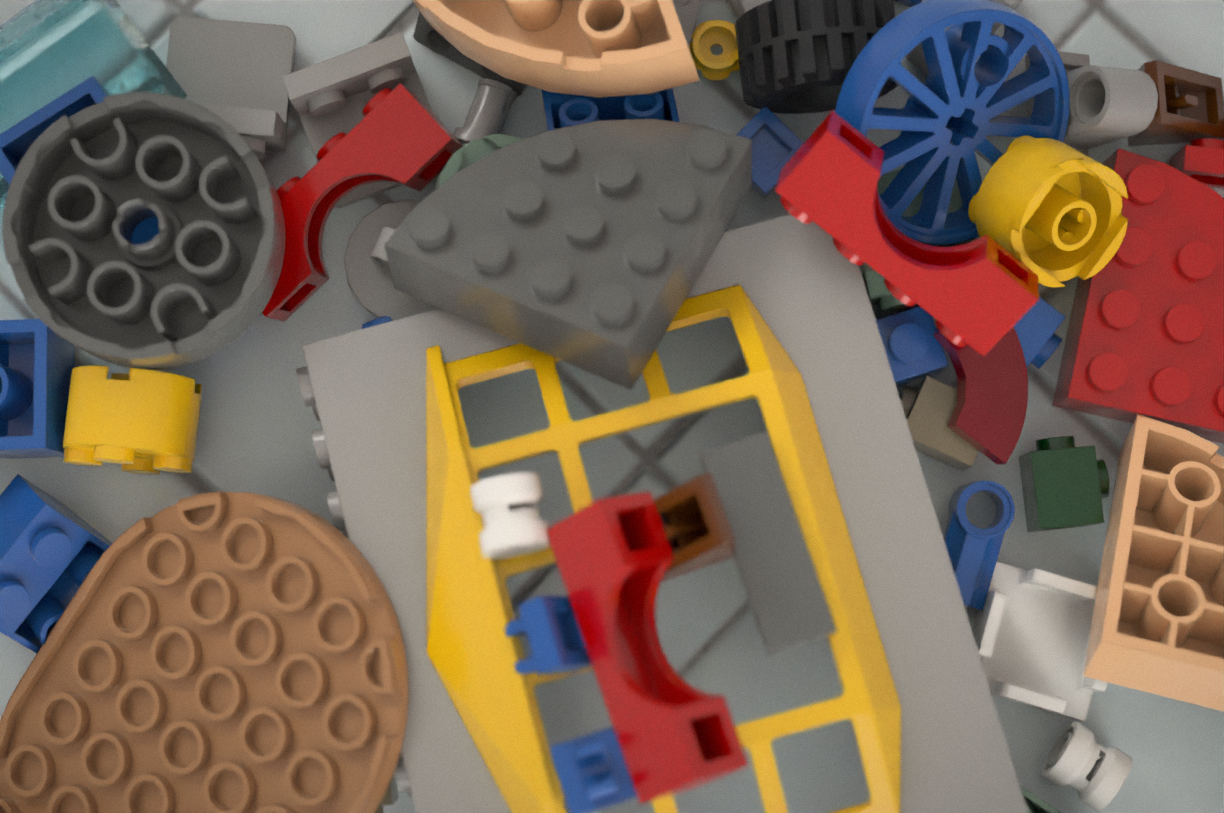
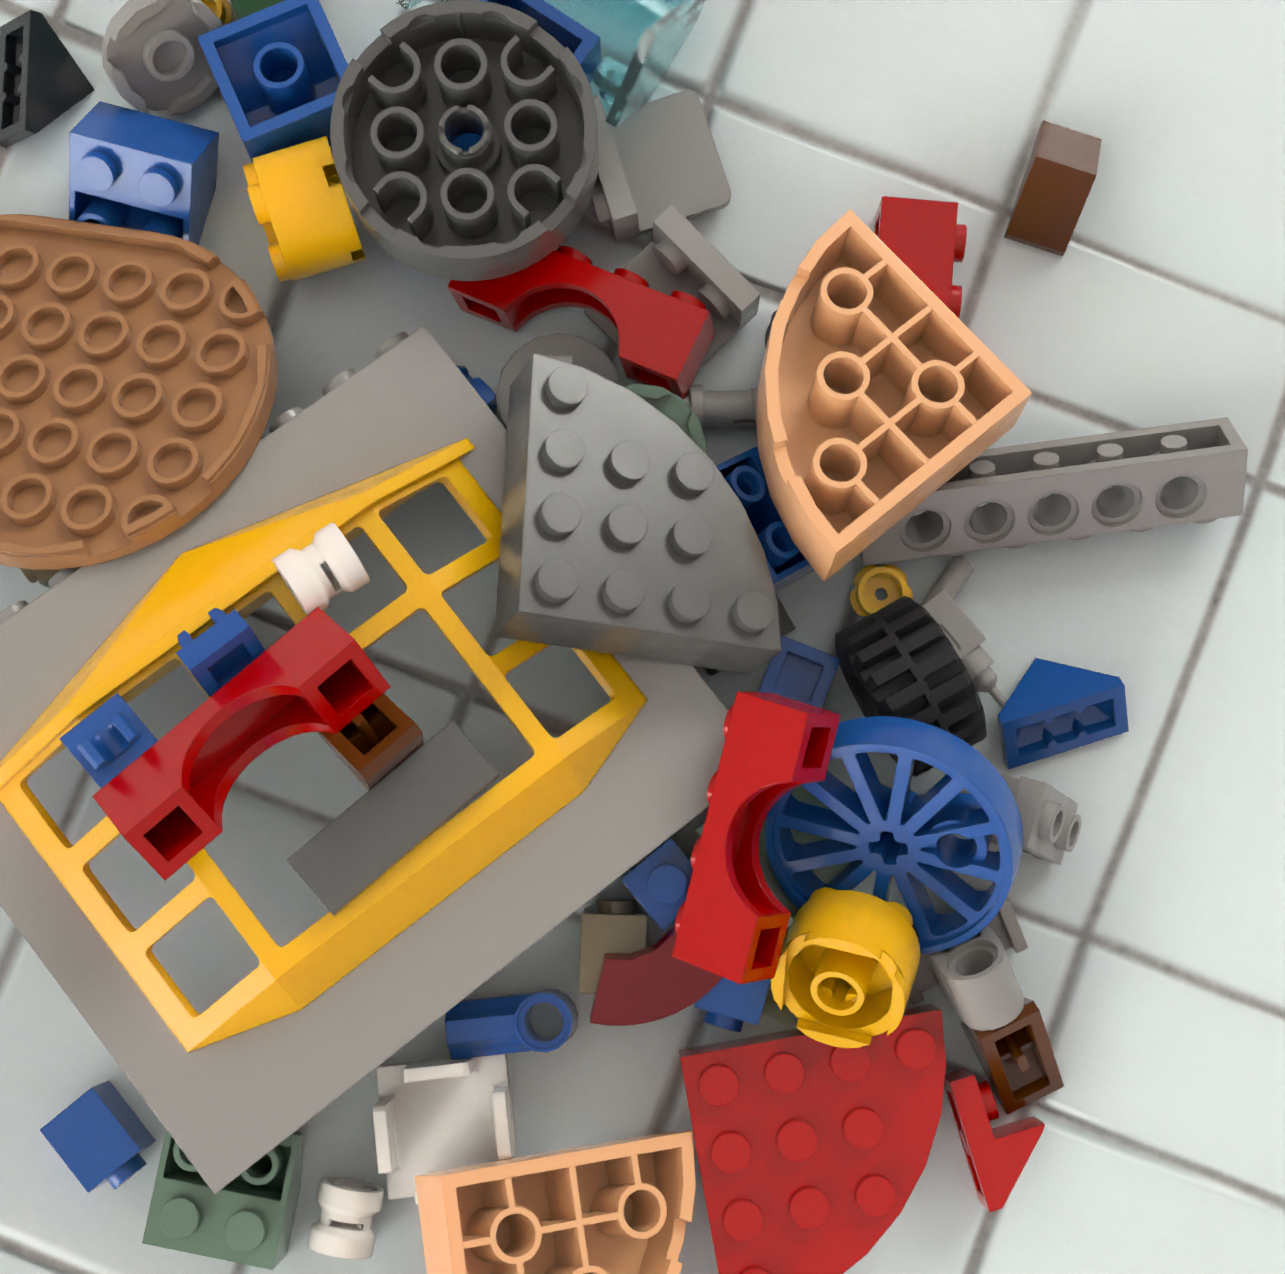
camera: 70 degrees right, 0 degrees up
dark green brick [1019,436,1109,532] -> none

